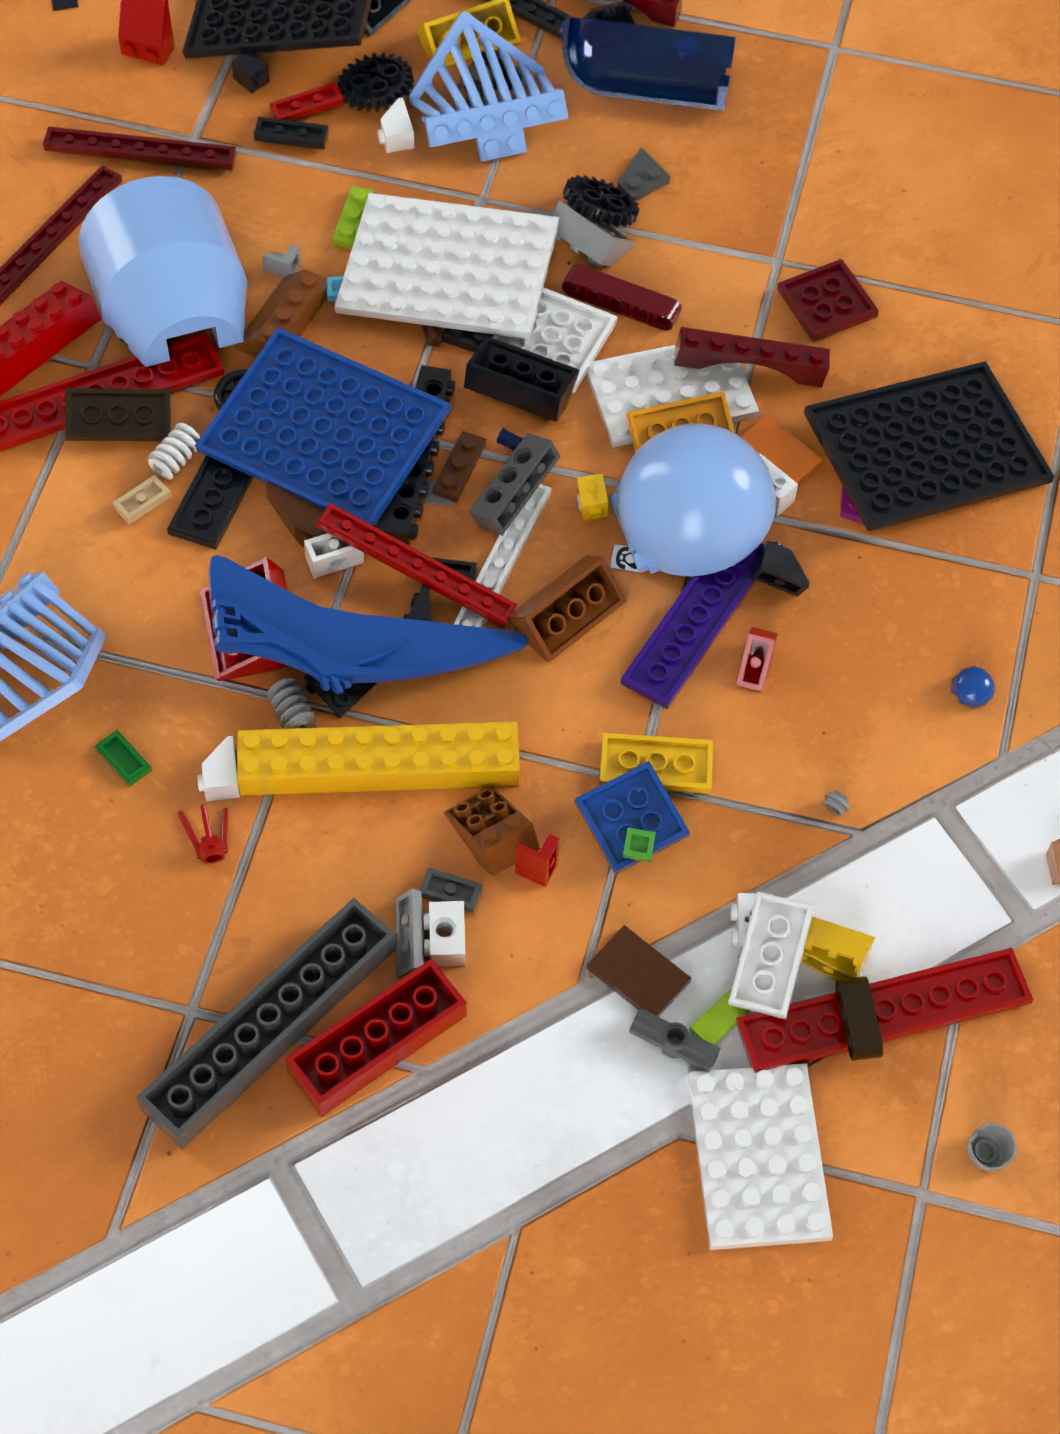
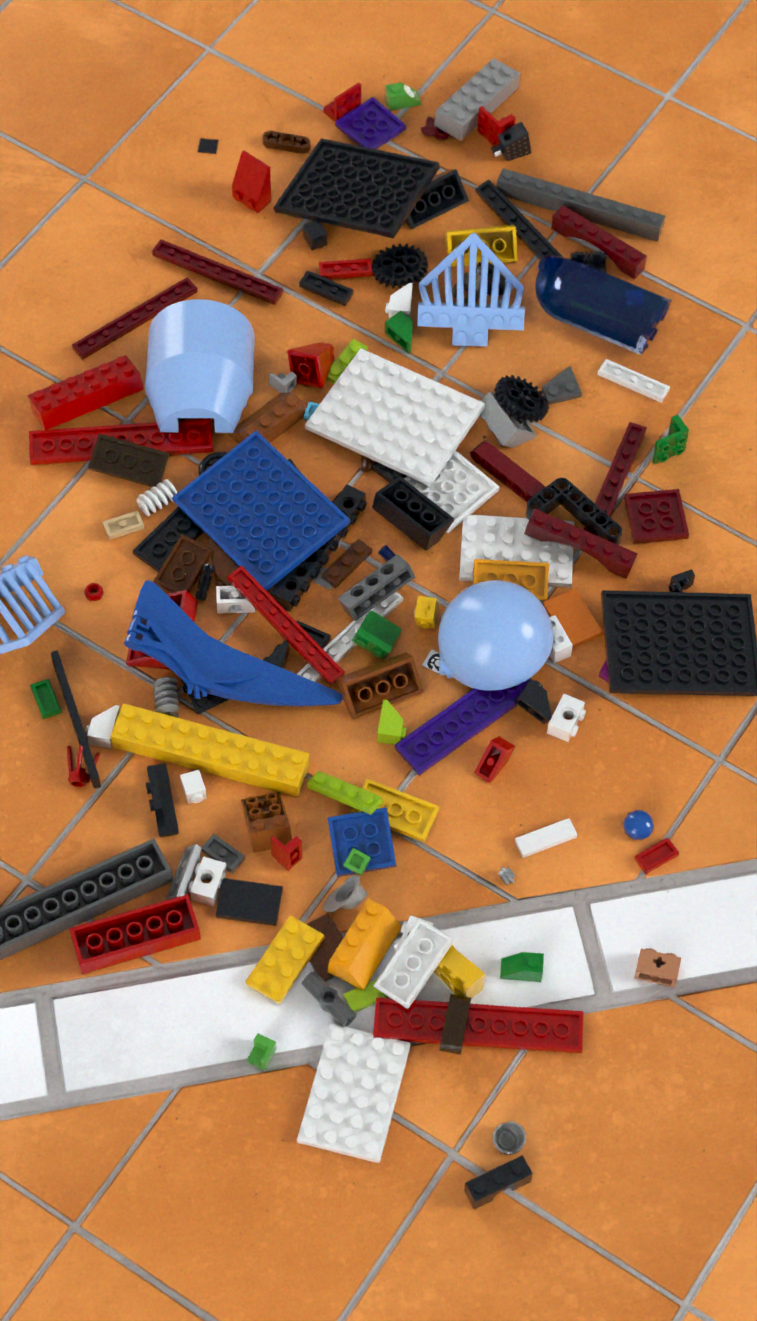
camera: 20 degrees right, 0 degrees up
none -> black tile [51,650,101,789]
none -> red plate [84,583,104,601]
none -> black bracket [146,763,179,837]
none -> reddish brown tile [153,534,214,593]
none -> white brick [180,770,207,804]
none -> black axle [195,564,214,601]
none -> black tile [216,878,283,926]
none -> yellow plate [245,915,325,1004]
none -> bright green panel [247,1033,277,1070]
none -> red slope [287,342,334,388]
none -> lime plate [307,771,383,815]
none -> light grey piece [323,875,368,912]
none -> light orange slope [328,898,402,991]
none -> green bracket [352,611,401,660]
none -> lime slope [377,699,407,745]
none -> green slope [385,311,413,354]
none -> black arch [464,1155,533,1209]
none -> green slope [500,952,544,982]
none -> white tile [514,818,578,858]
none -> black beam [526,478,623,545]
none -> white brick [547,694,586,742]
none -> dark red plate [584,422,647,534]
none -> white tile [598,359,670,403]
none -> red tile [634,837,679,874]
none -> green bracket [652,414,689,464]
none -> black bracket [669,569,695,592]

